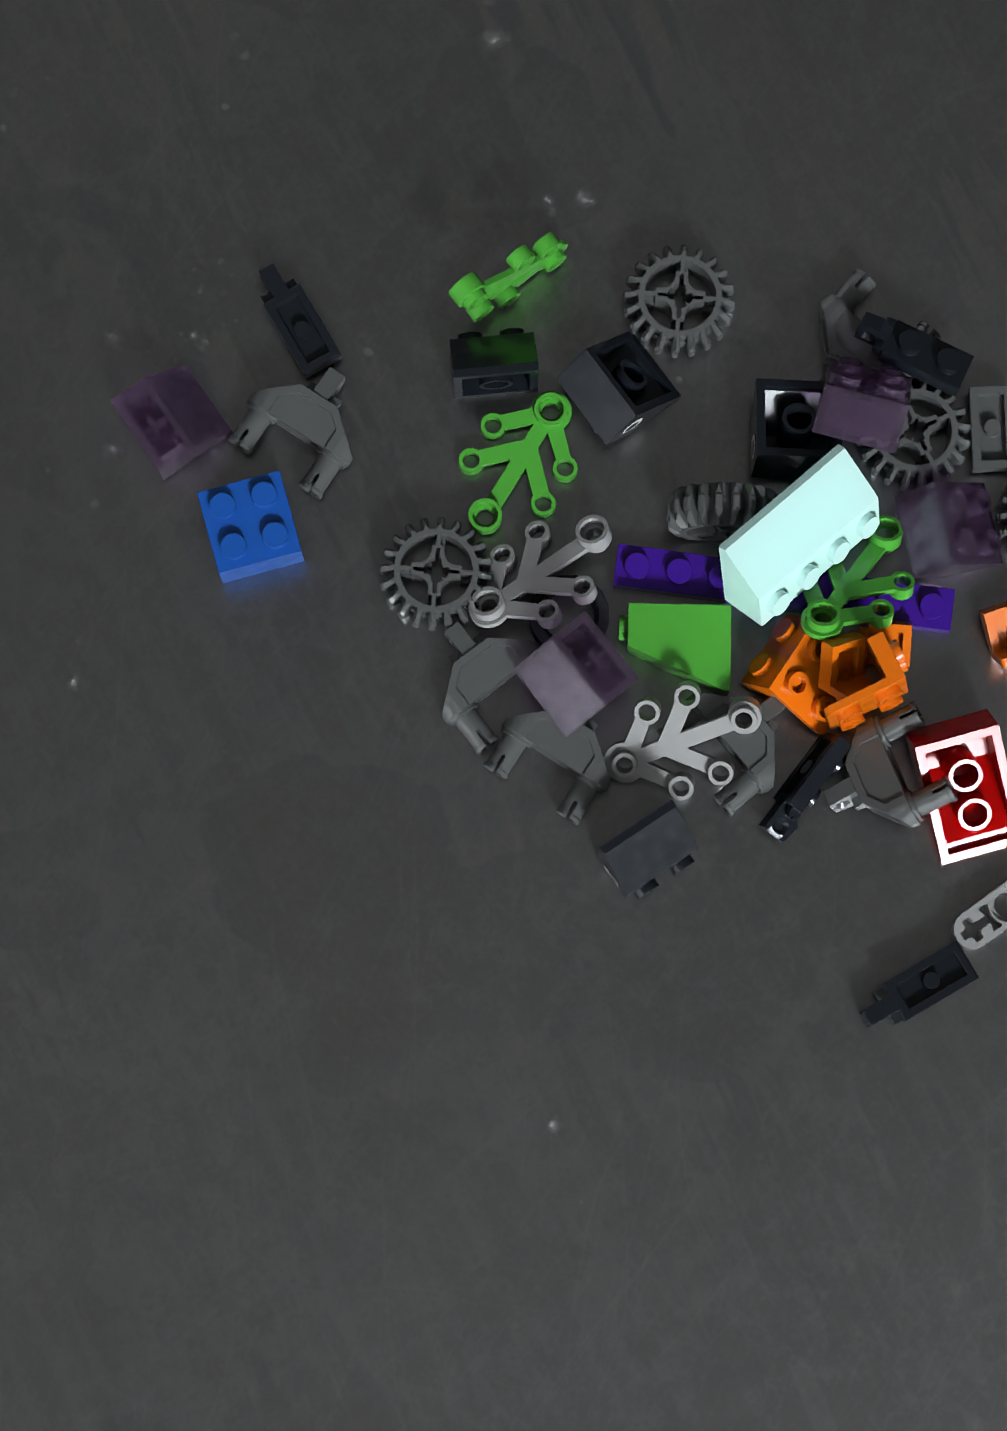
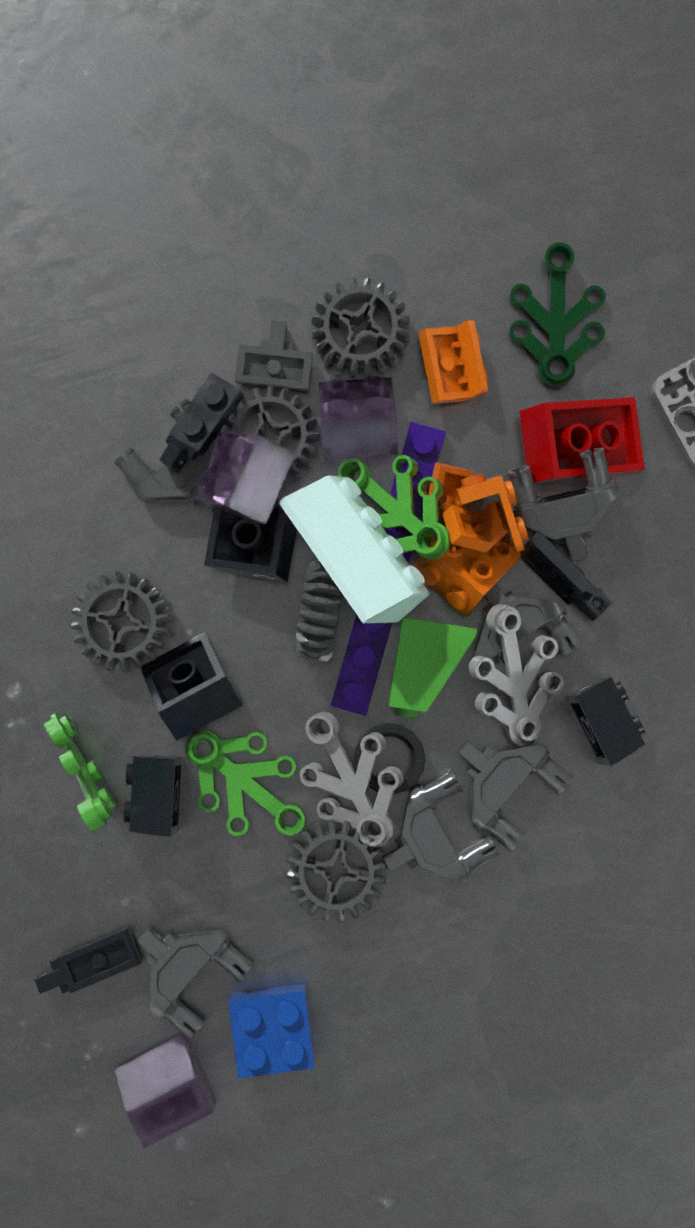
camera: 80 degrees left, 5 degrees up
clear purple slope [513,611,639,737] -> none

